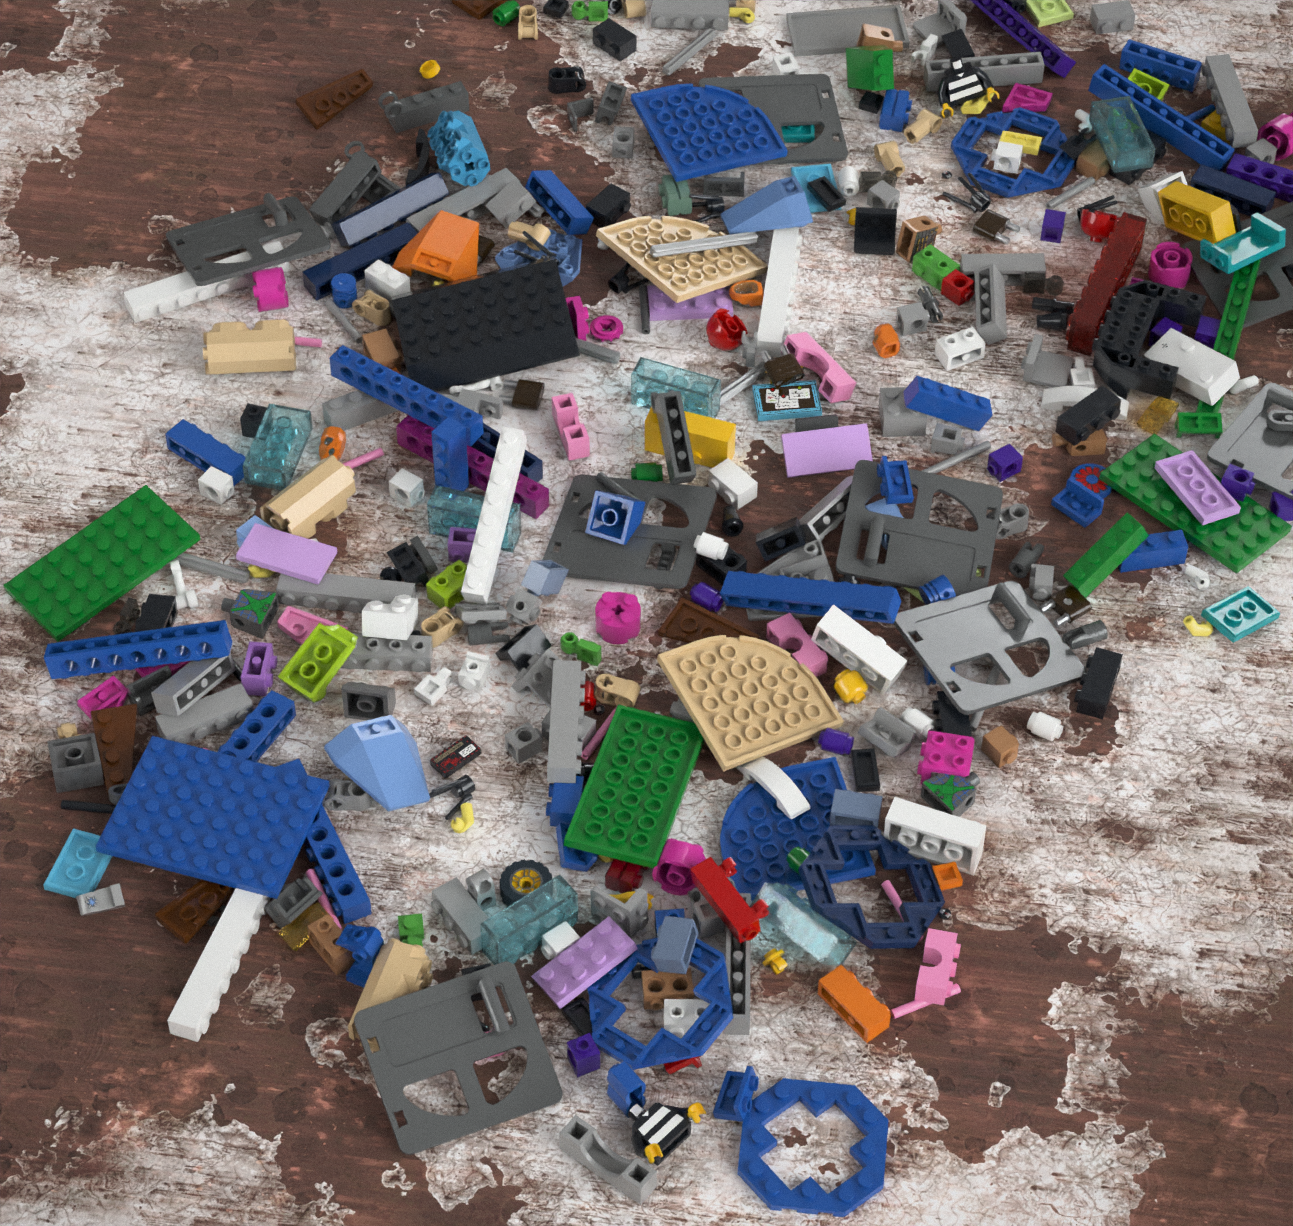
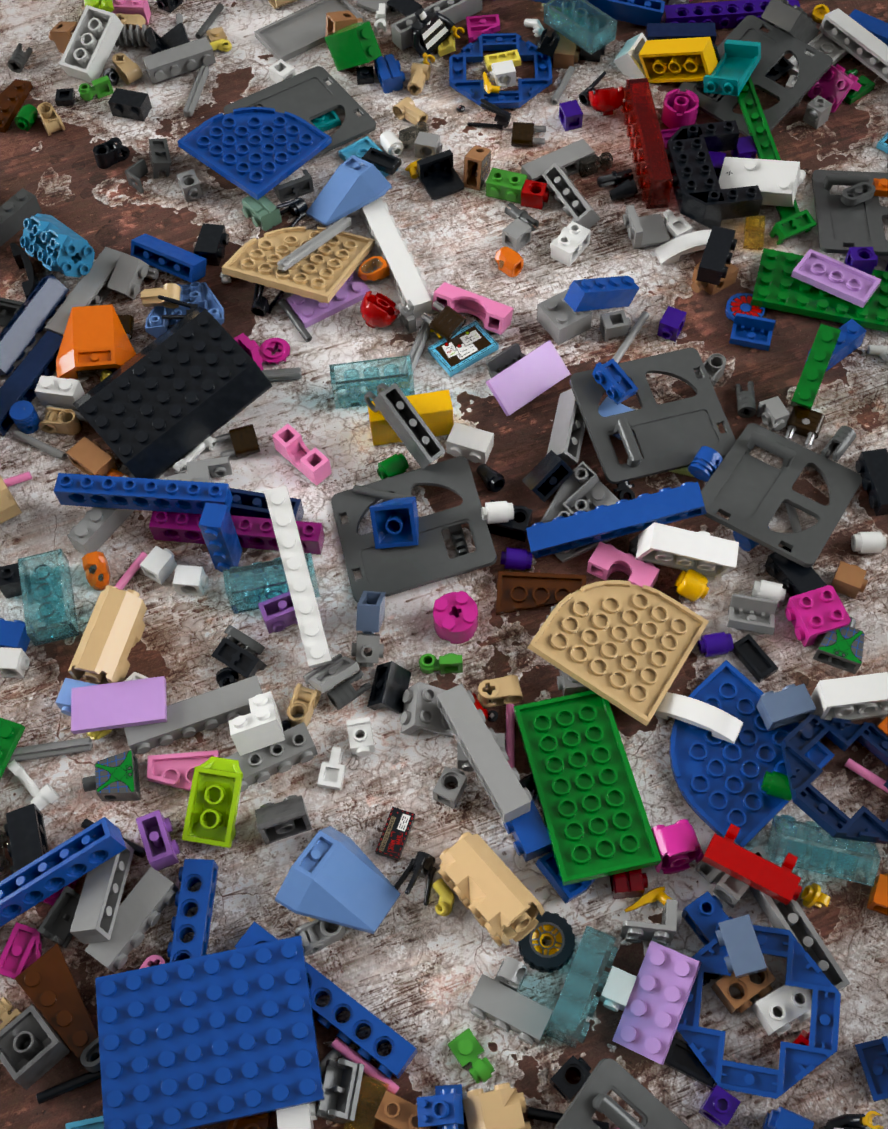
camera: 25 degrees left, 10 degrees up
lime brick [426,560,467,609] -> none
none -> white brick [140,546,177,585]
none -> tan brick [437,832,545,947]
none -> yellow bar [483,71,500,94]

